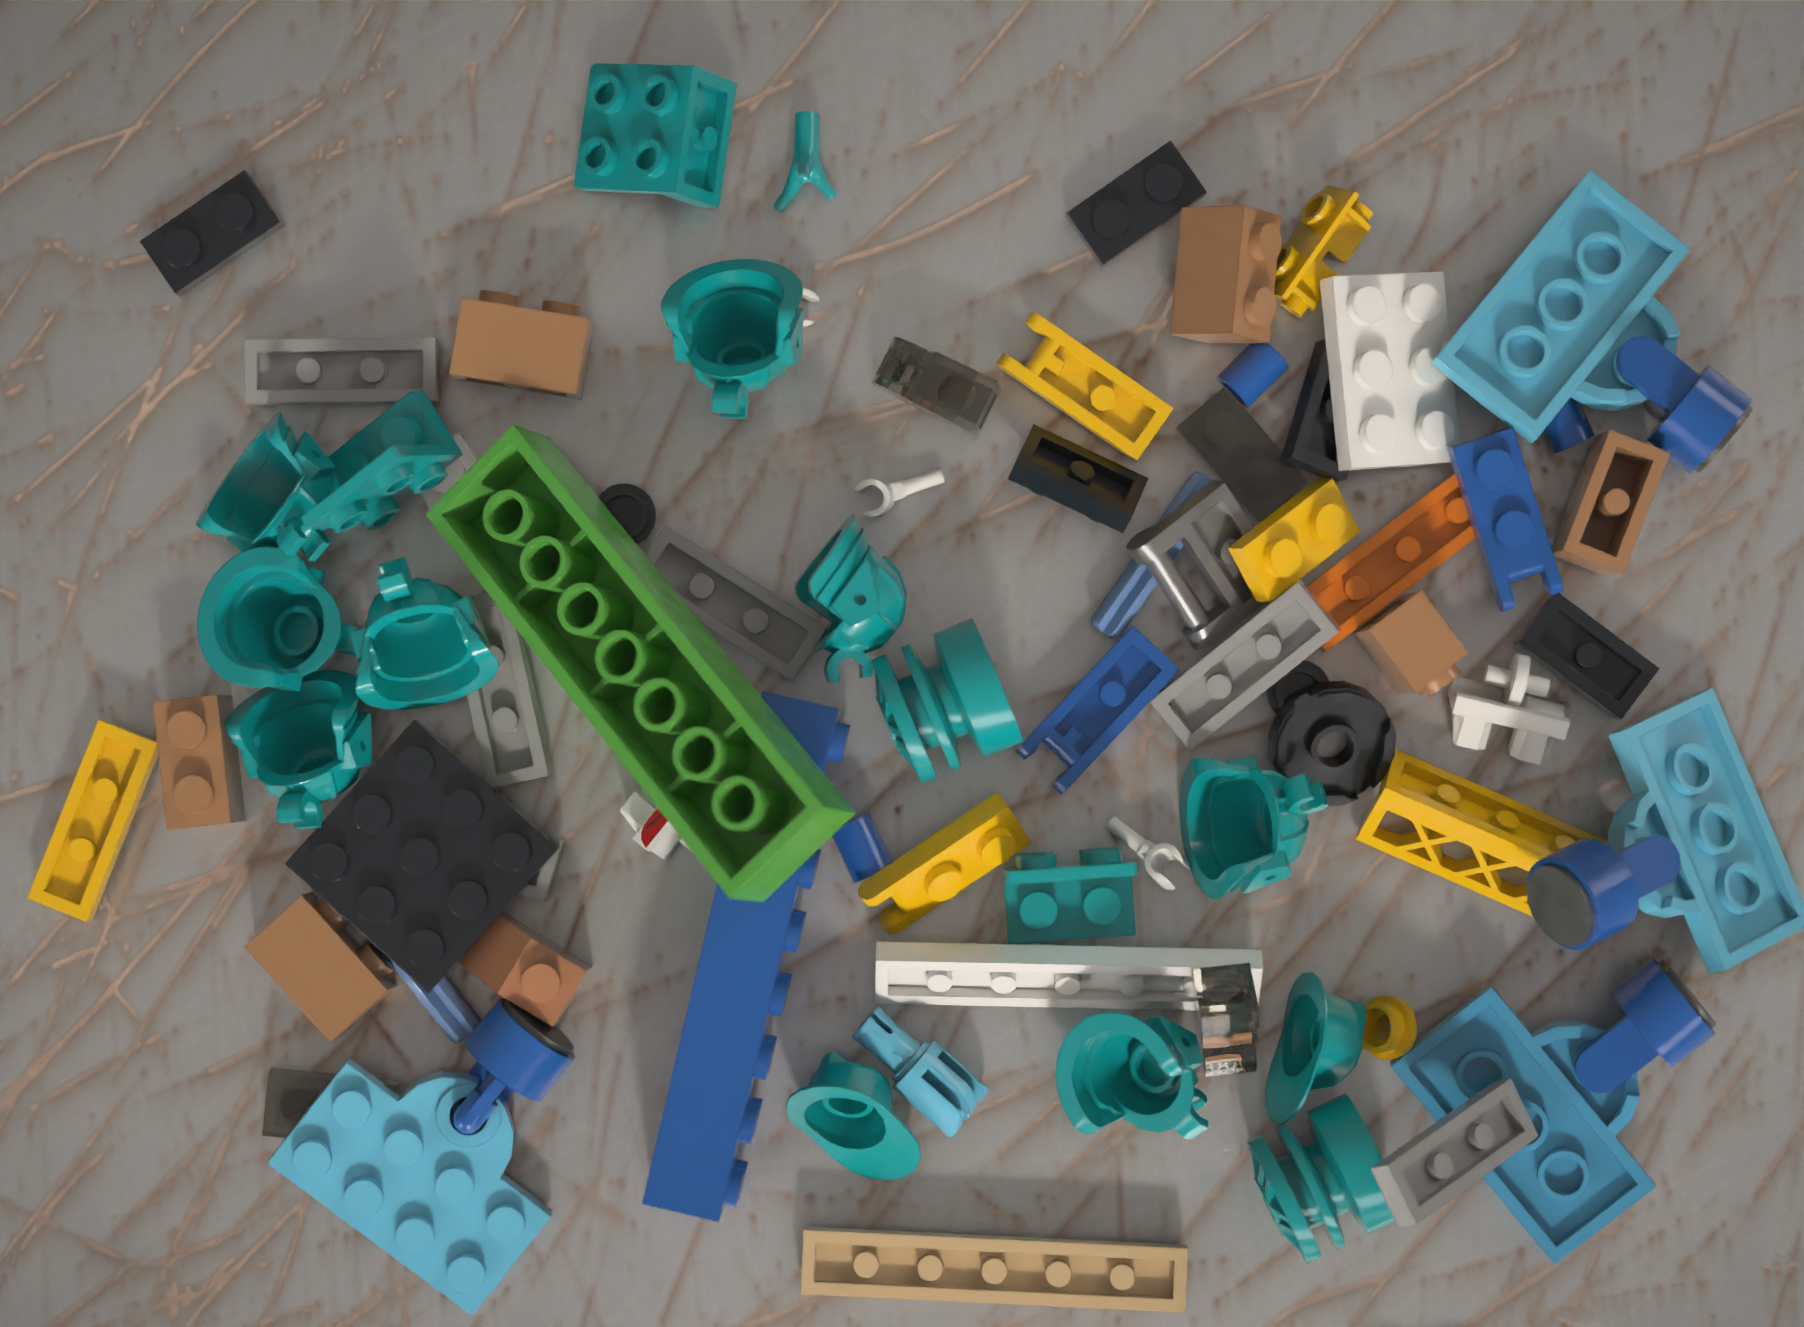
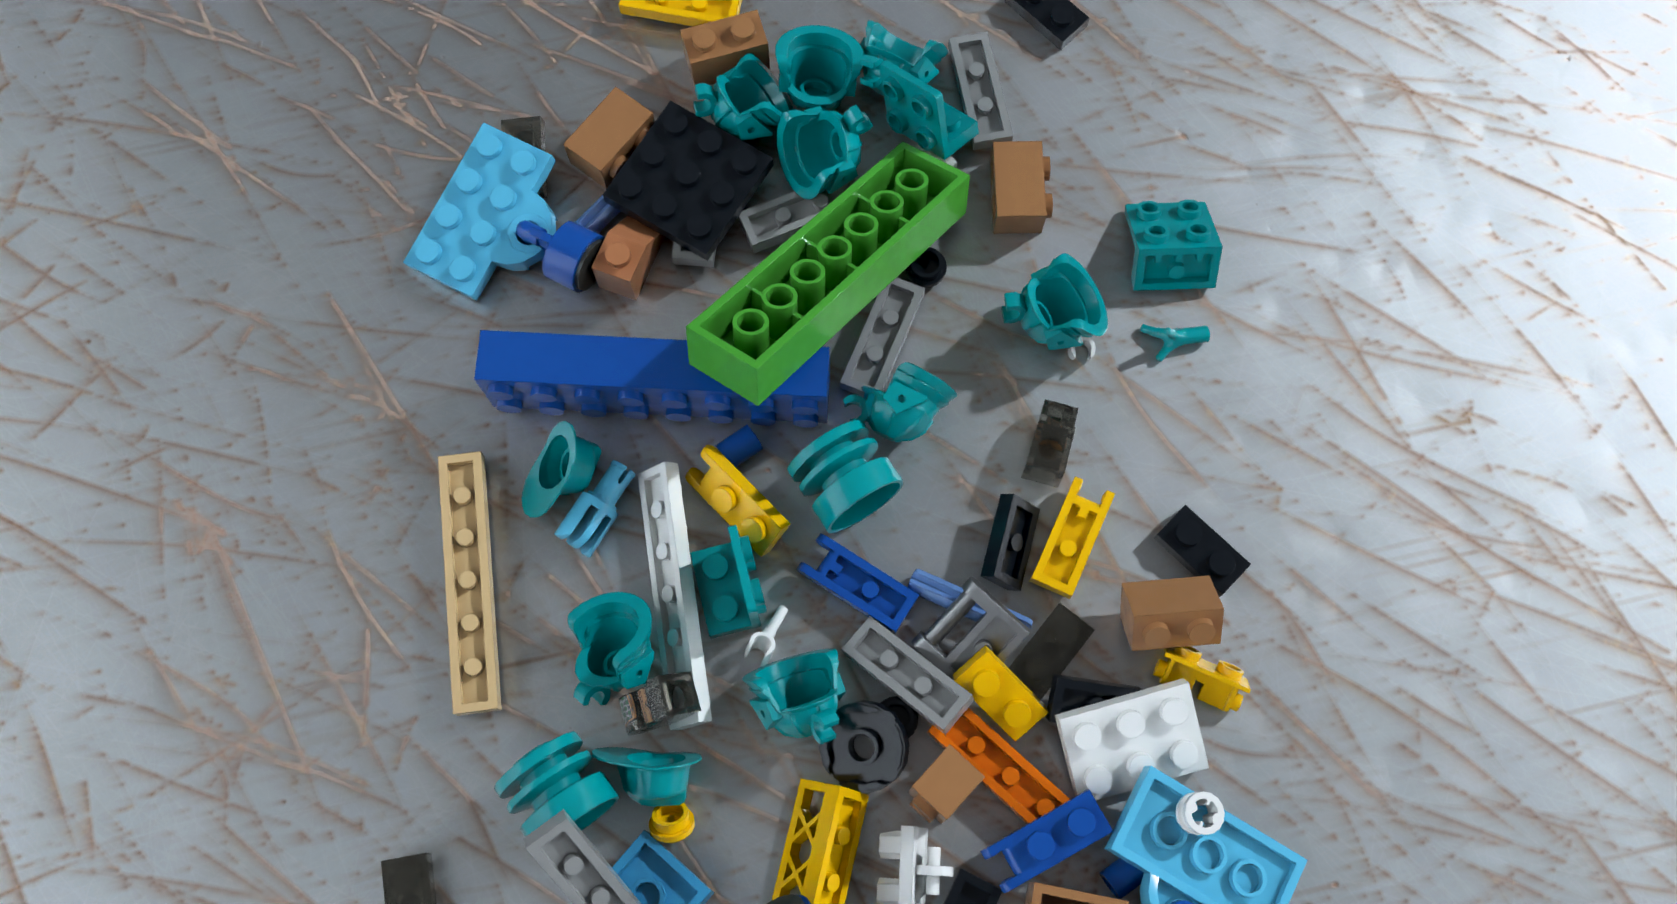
camera: 75 degrees right, 15 degrees down
white hand [854,468,945,517] -> none
blue hinge [1217,343,1289,408] -> none
none -> white bush [1176,791,1225,835]

